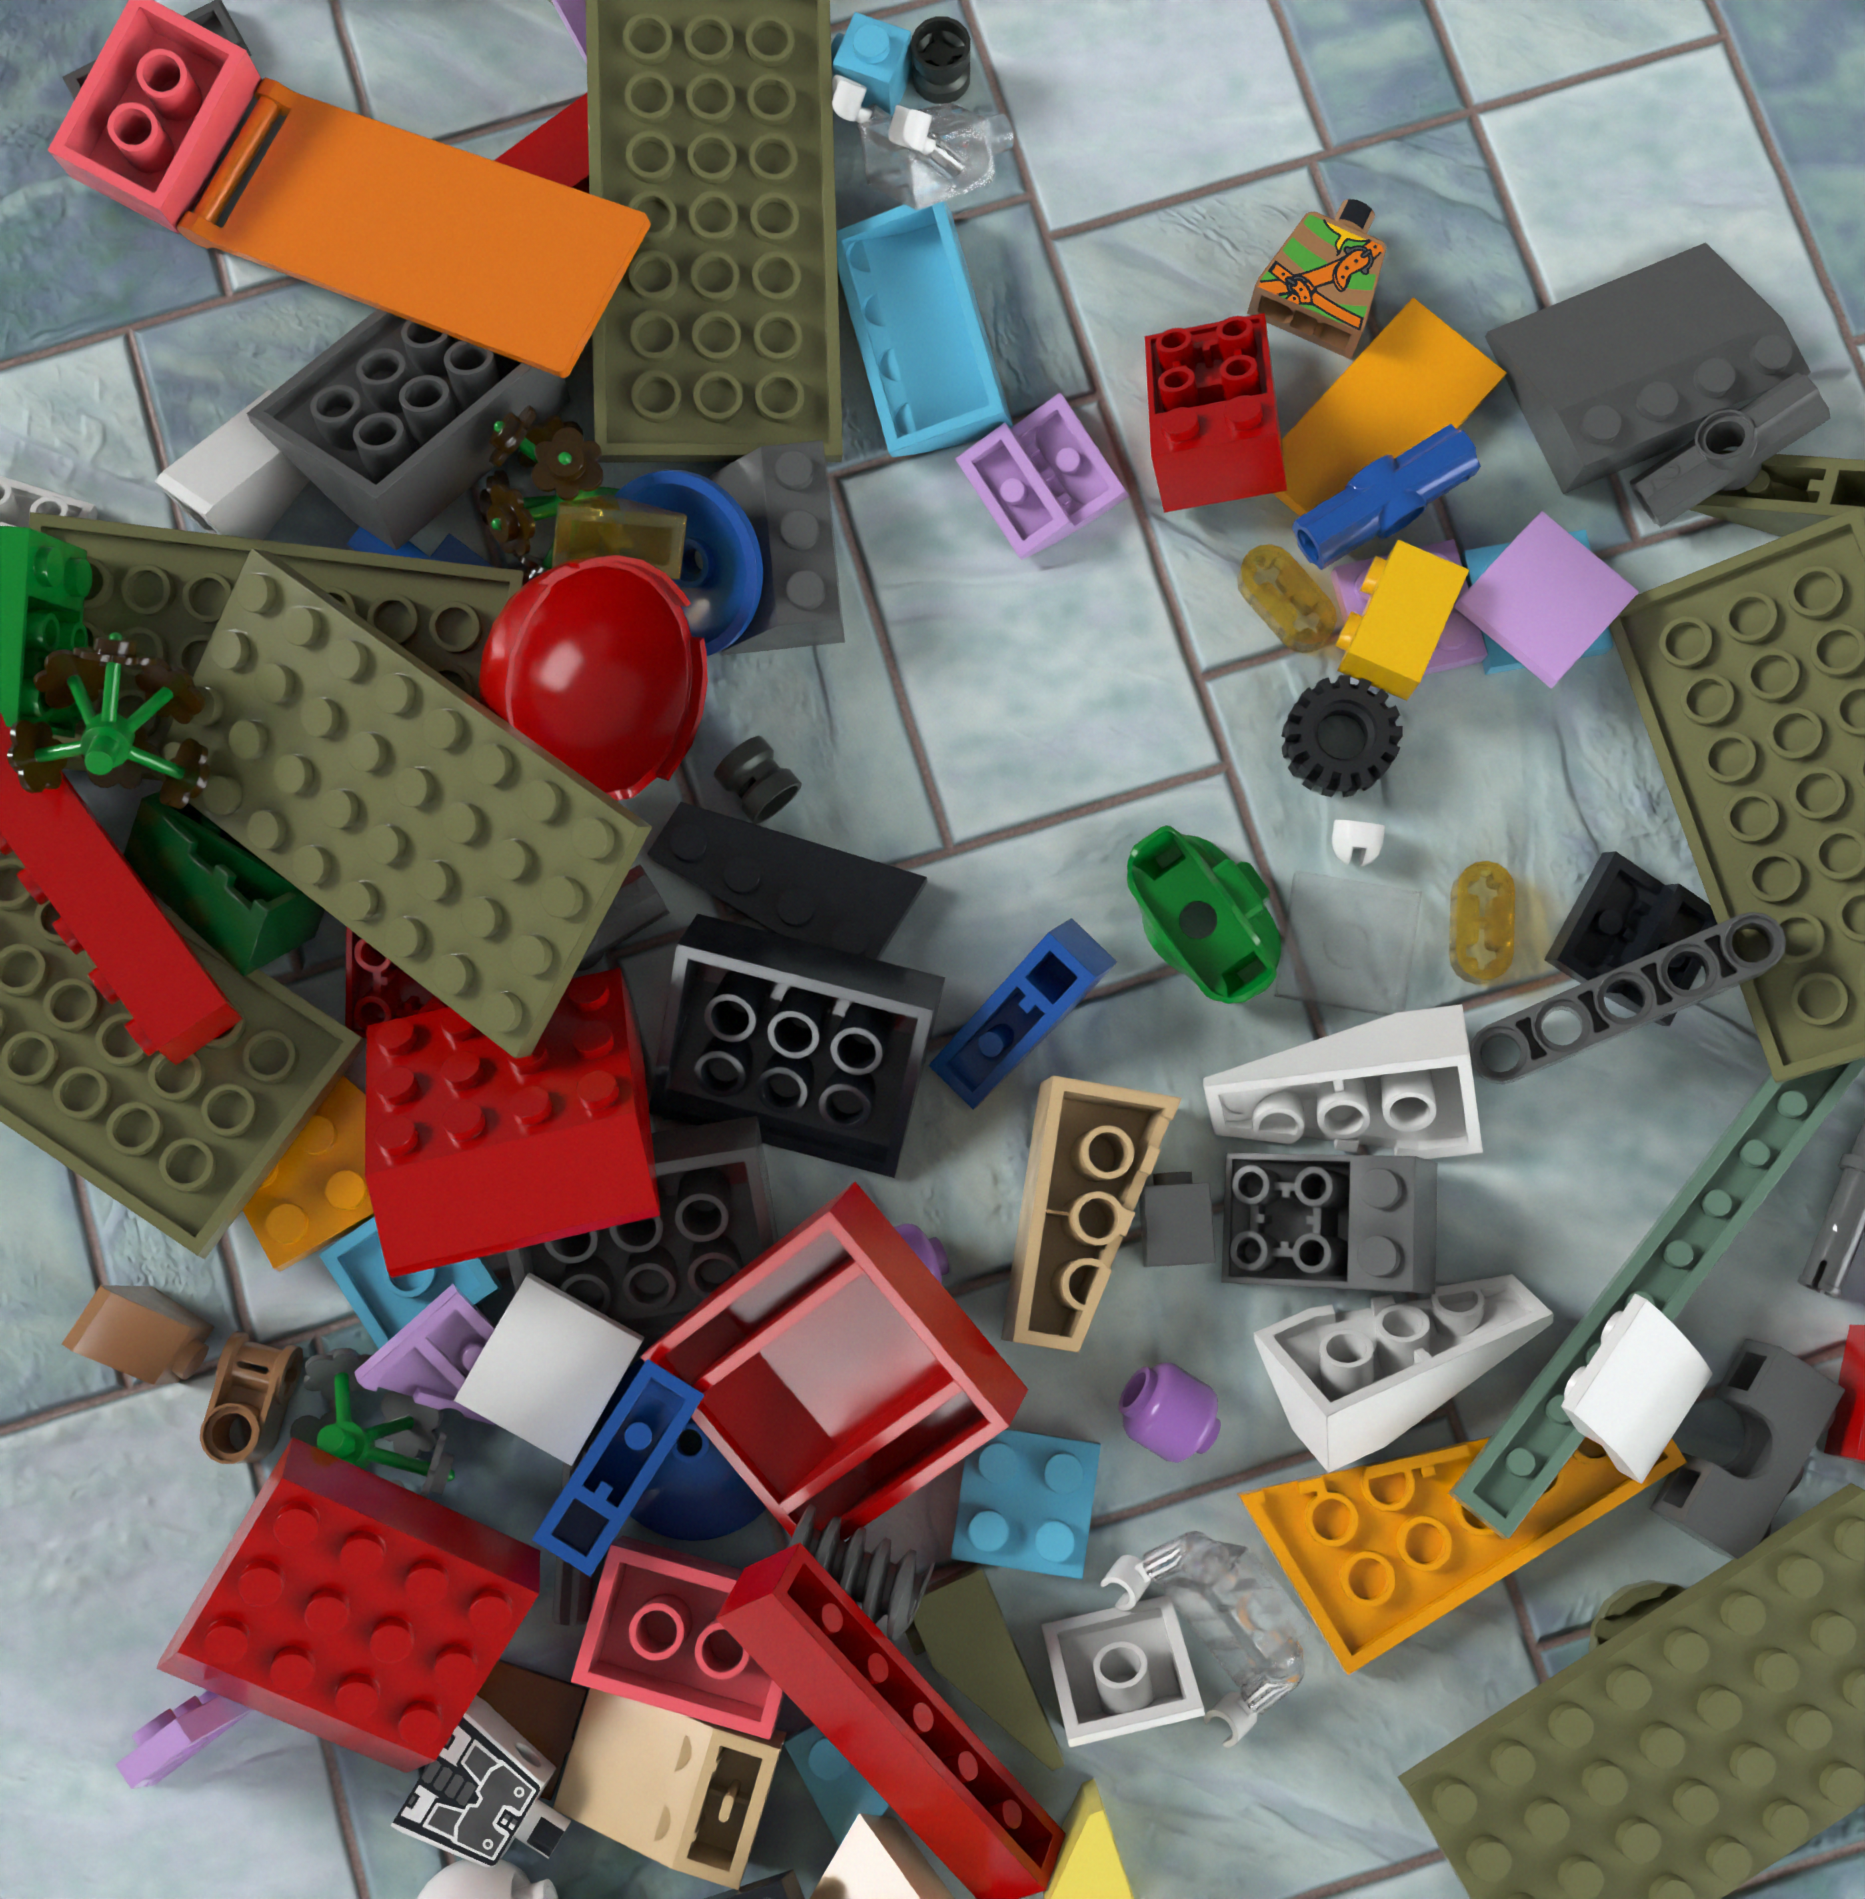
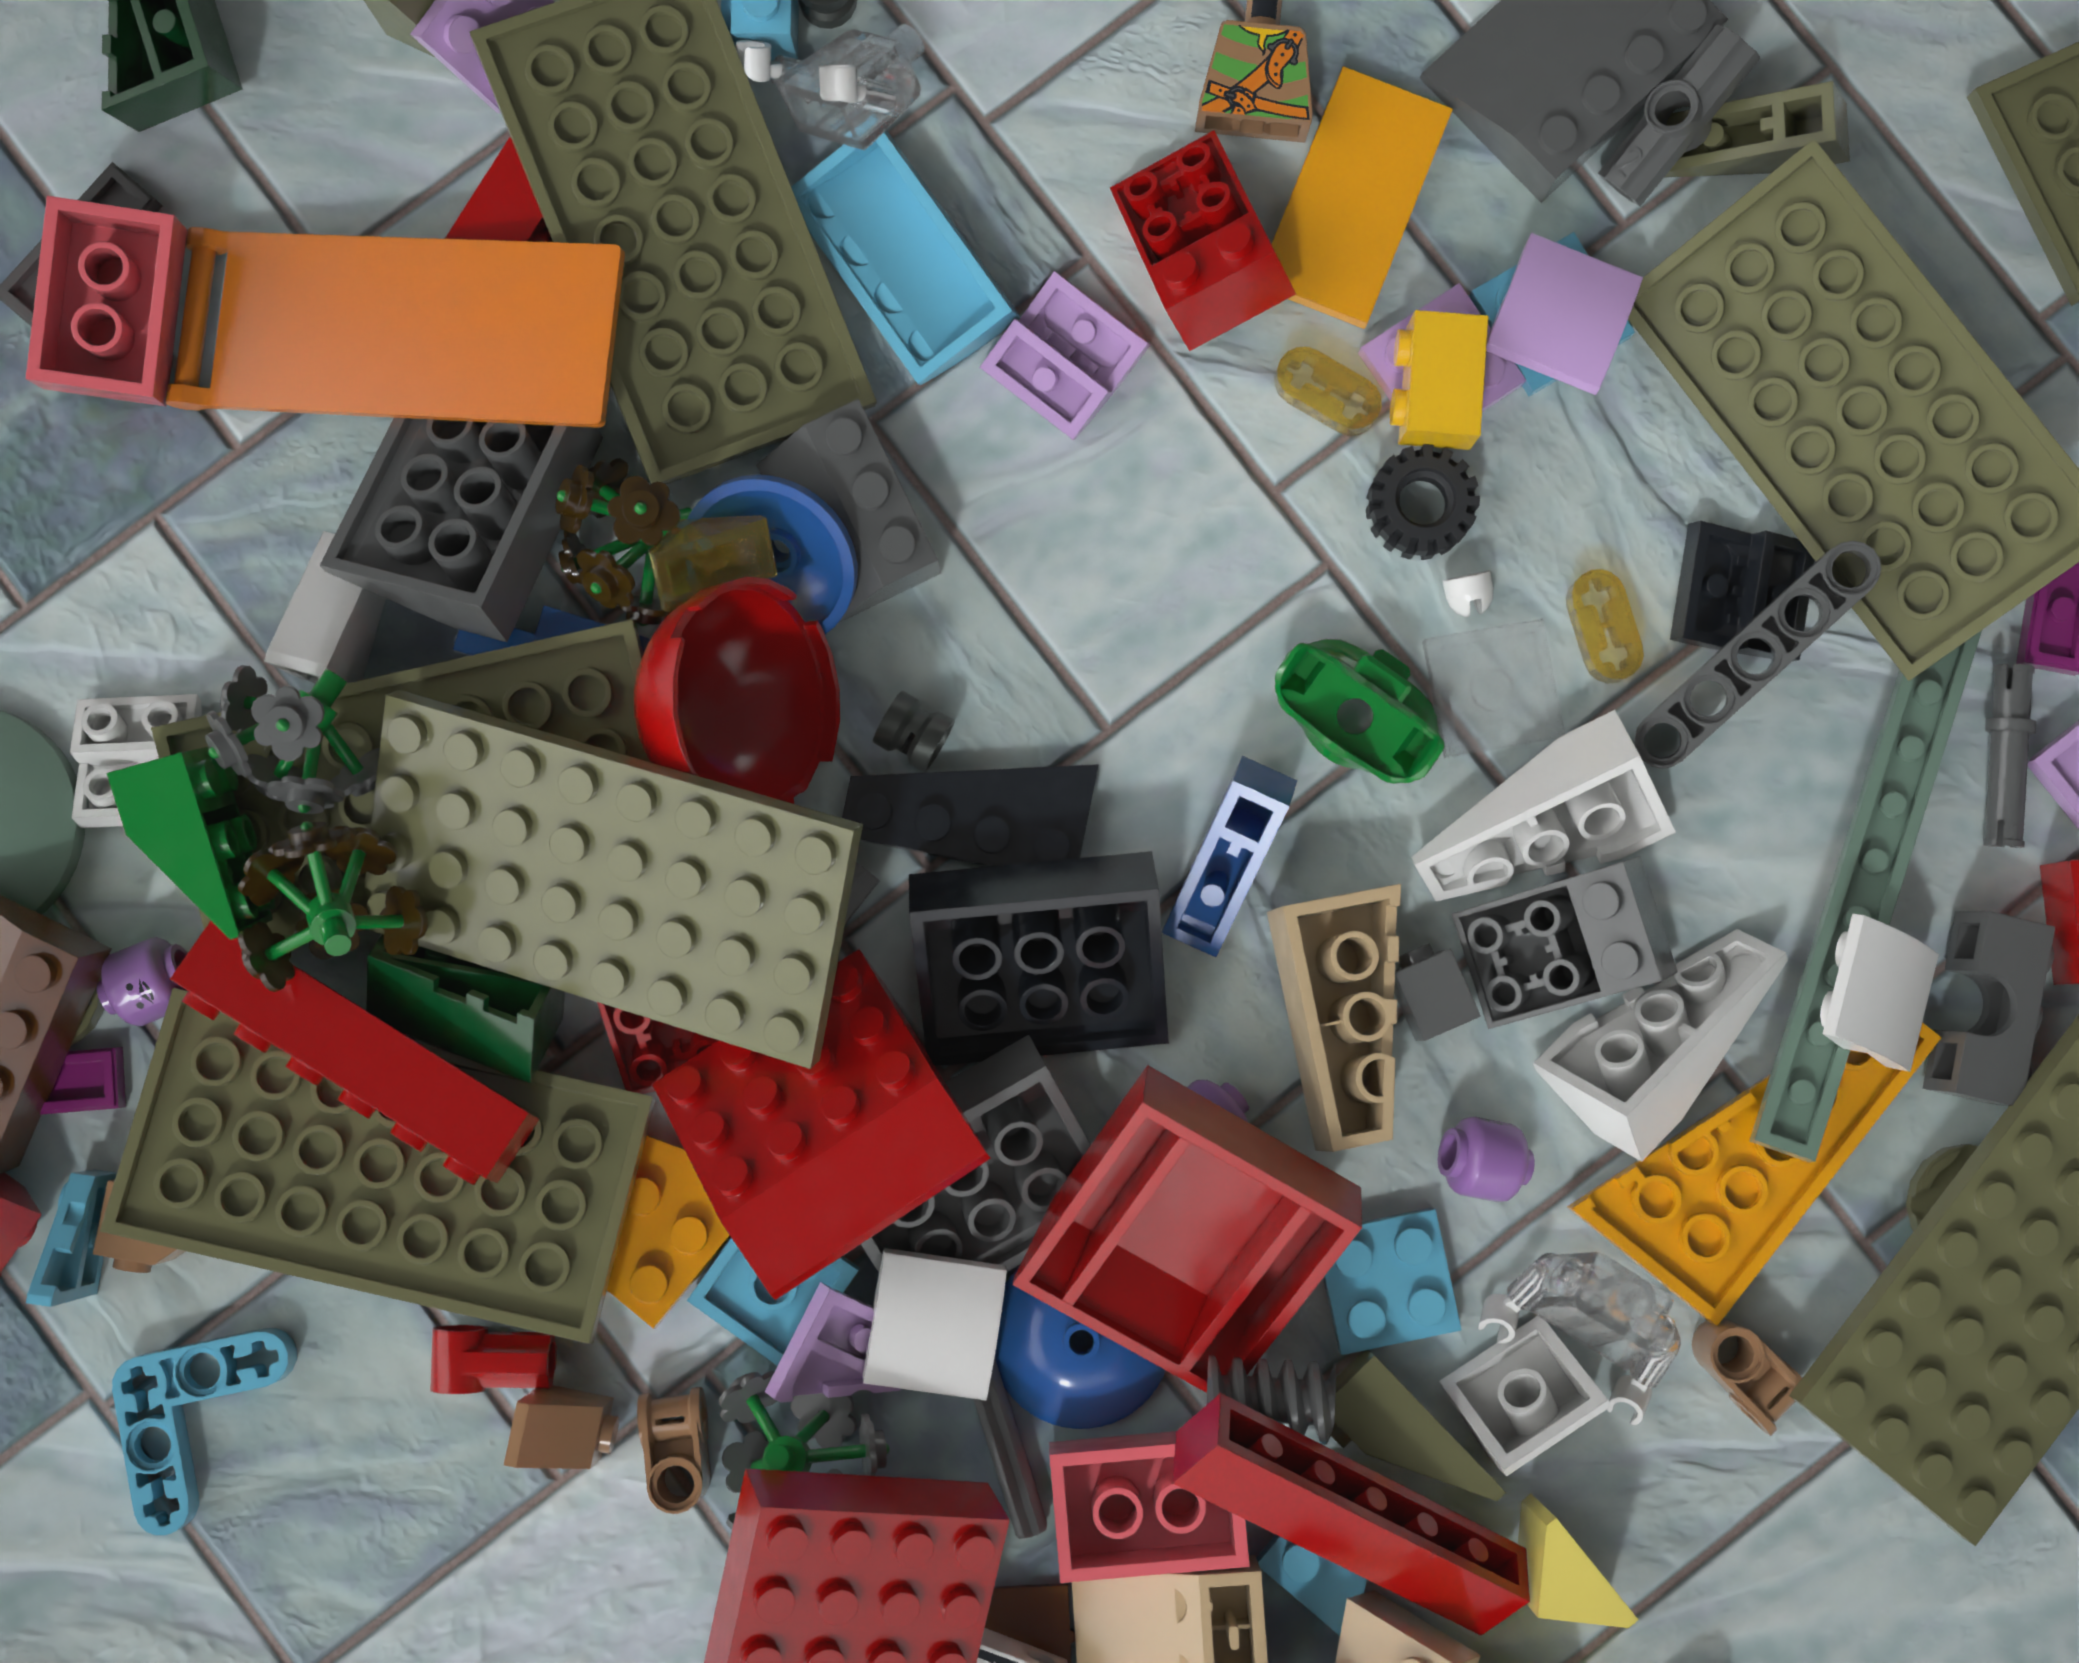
camera: 25 degrees left, 5 degrees up
blue slope [531,1359,704,1577] -> none
blue piece [1292,424,1481,570] -> none
none -> dark grey plant [205,665,380,814]
none -> red piece [430,1325,557,1394]
none -> medium nougat piece [1691,1318,1802,1436]

